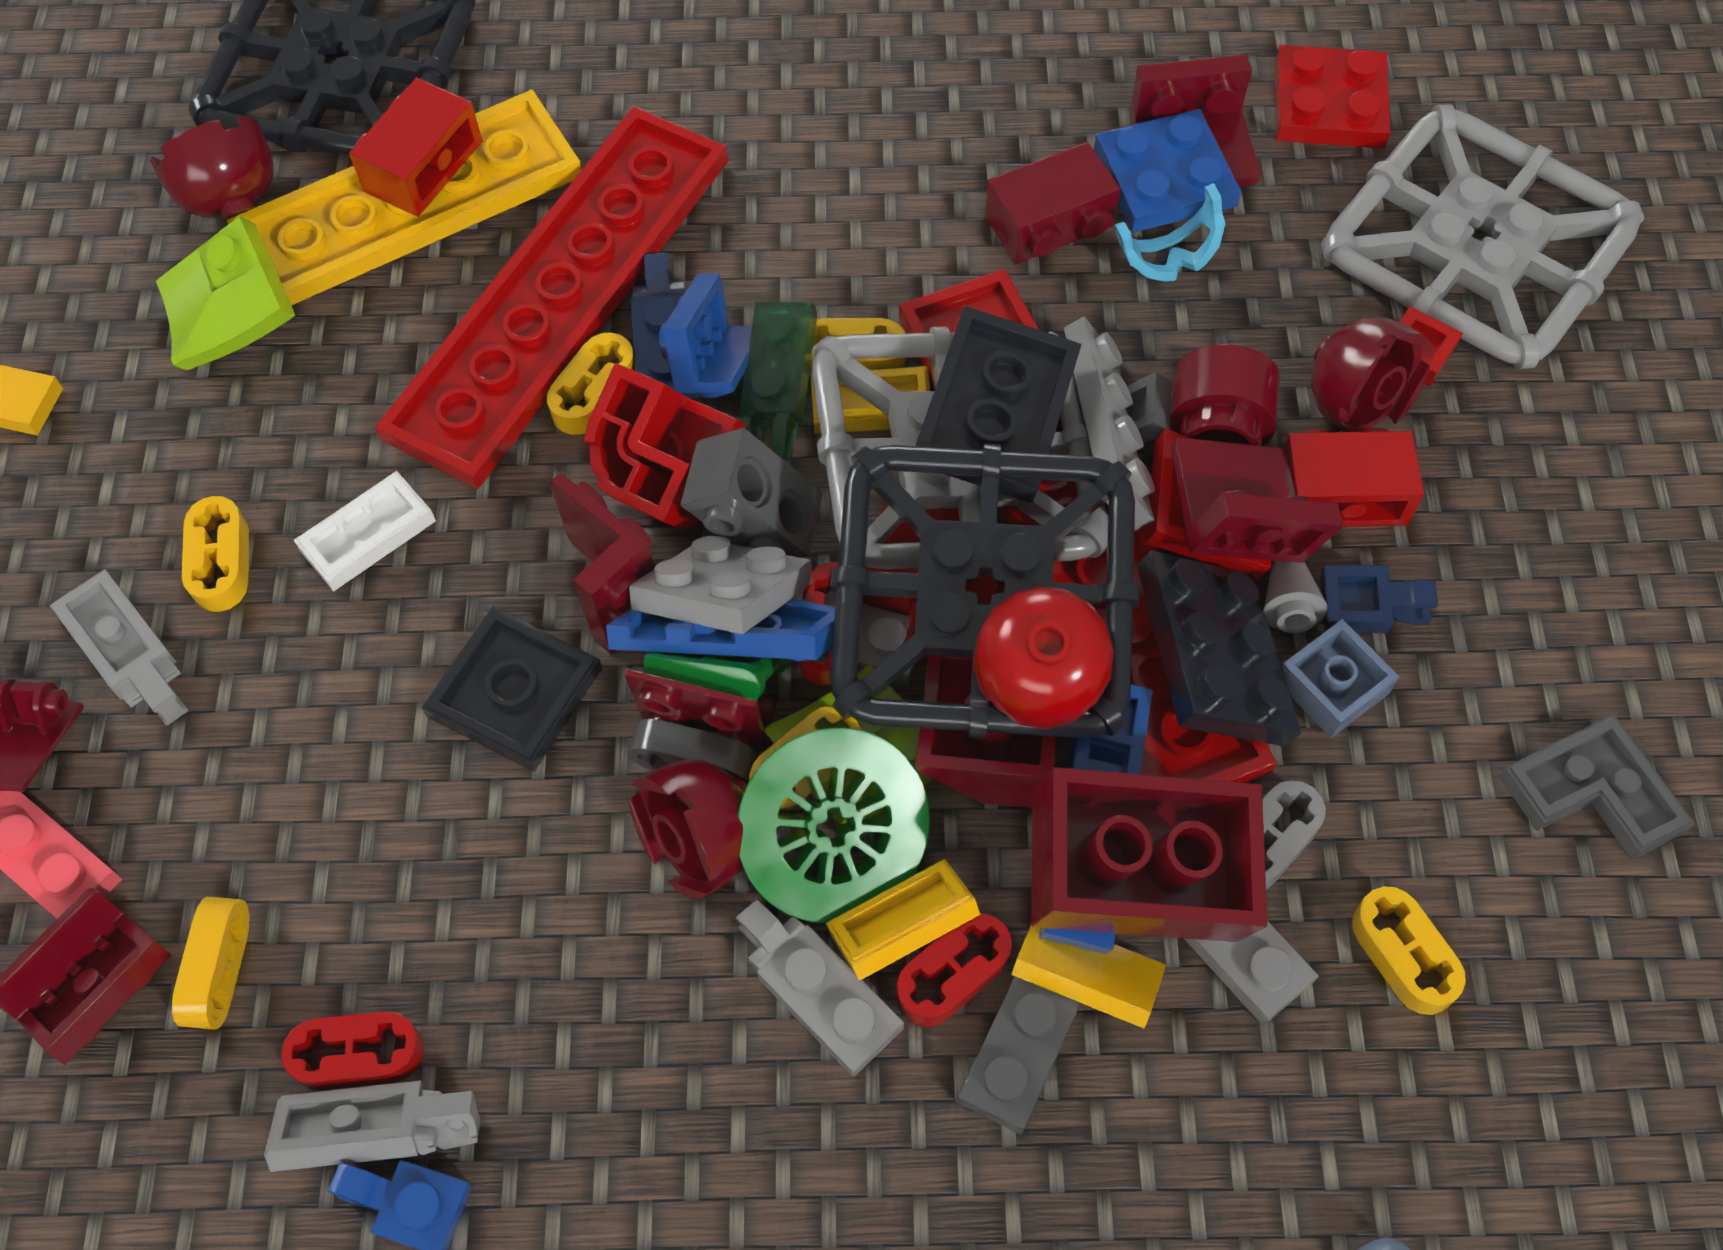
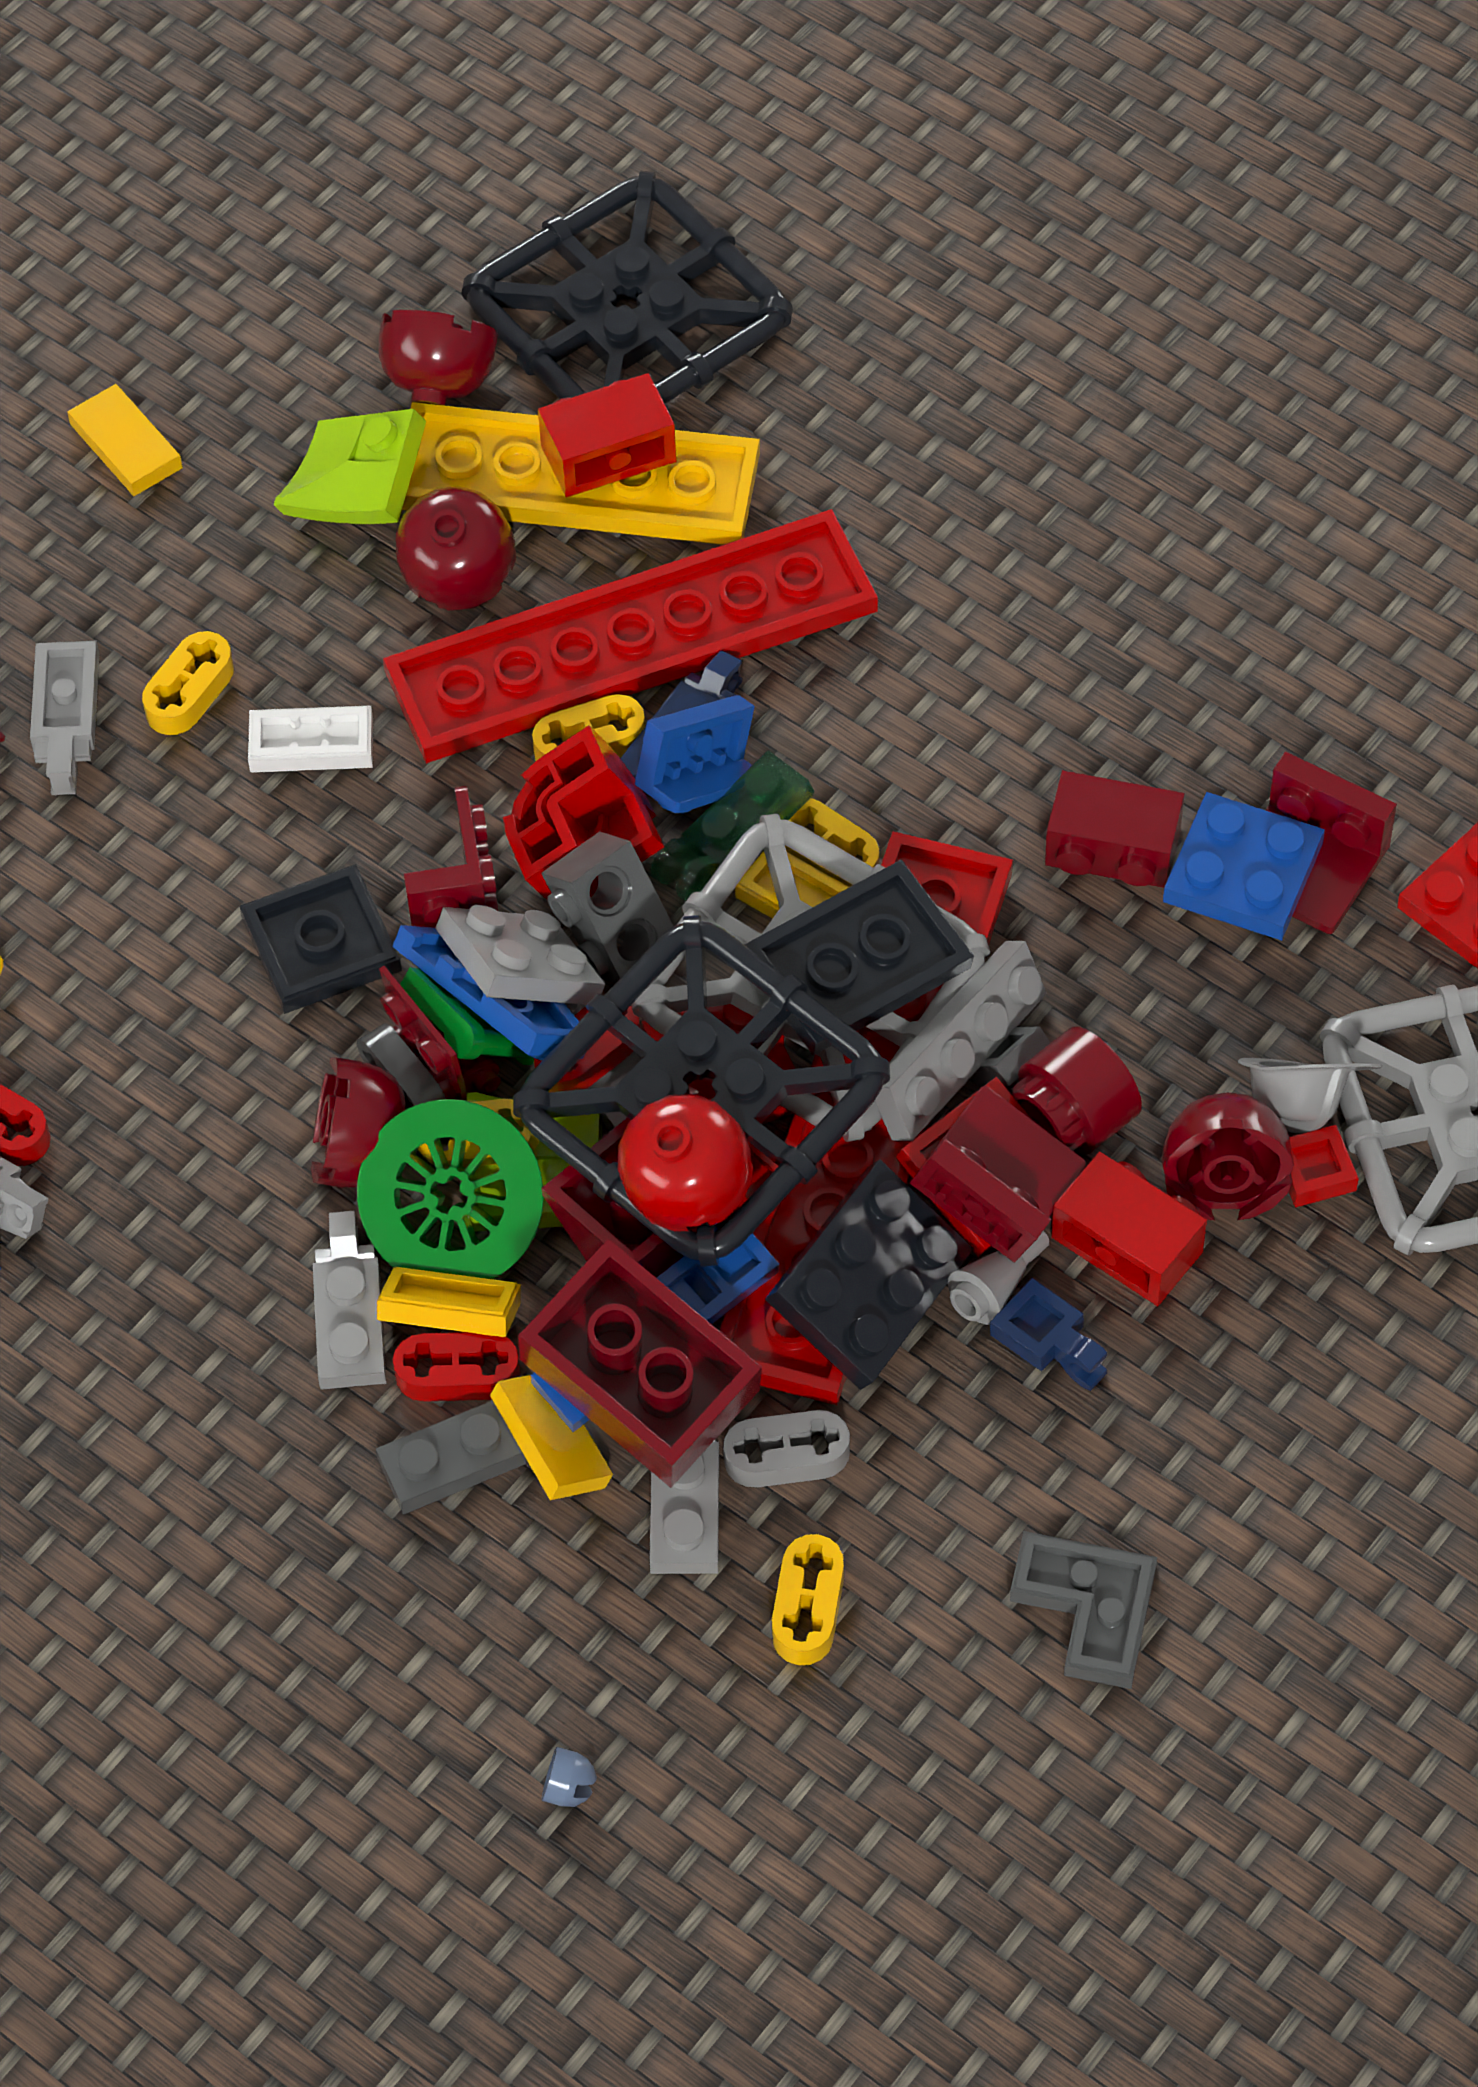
camera: 40 degrees right, 5 degrees down
medium azure helmet [1115,183,1226,282] -> none
sand blue piece [1281,619,1400,739] -> none
none -> dark red cylinder [395,486,516,611]
none -> light grey piece [1238,1058,1383,1133]

